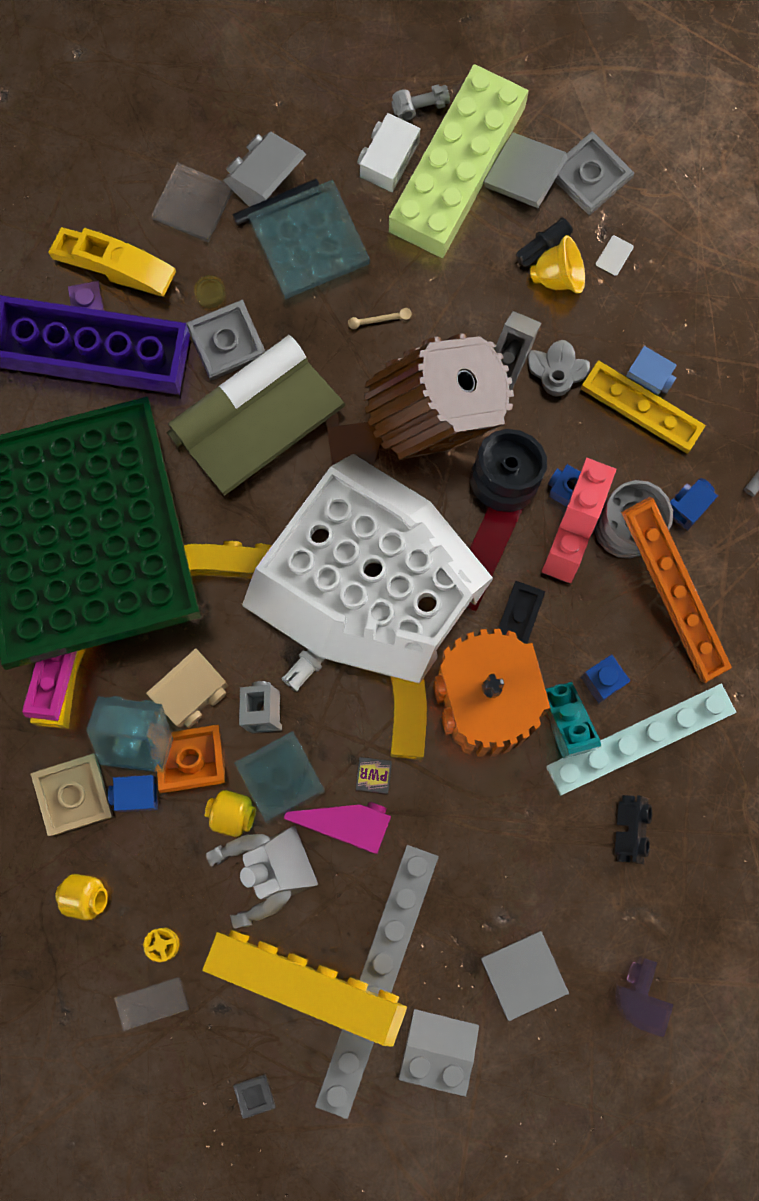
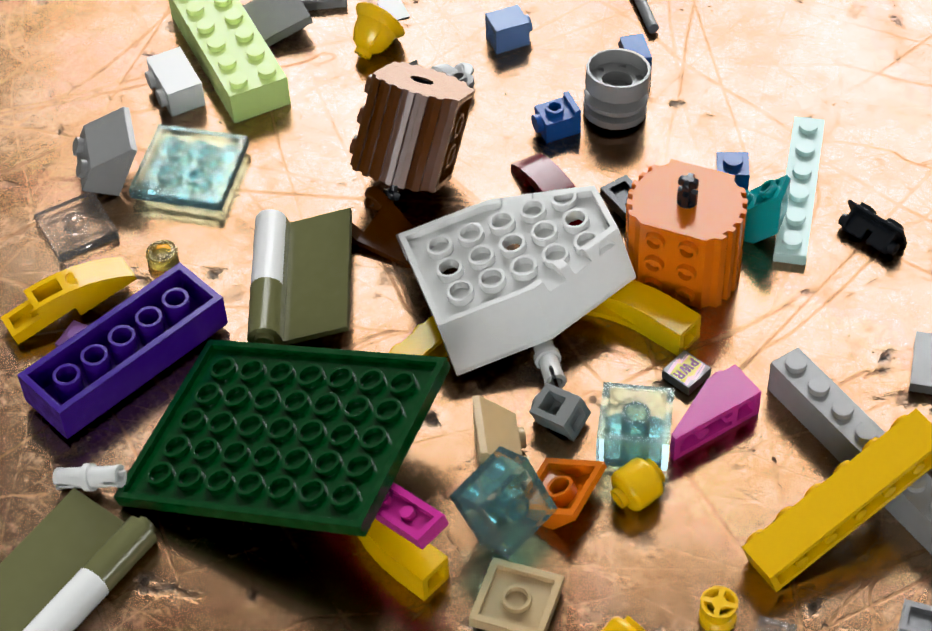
camera: 50 degrees left, 30 degrees down
blue brick [108,775,158,812] -> none
light grey tile [186,300,266,381] -> none
light grey torso [206,826,318,928] -> none
black bar [232,178,321,226] -> none
tan hinge [348,308,412,329] -> none
light grey bar [391,84,450,121] -> none
black wheel [470,429,547,512] -> none
black axle [516,217,573,267] -> none
coral arch [541,457,617,584] -> none
yellow plate [581,360,706,454] -> none
orange tile [621,497,732,683] -> none

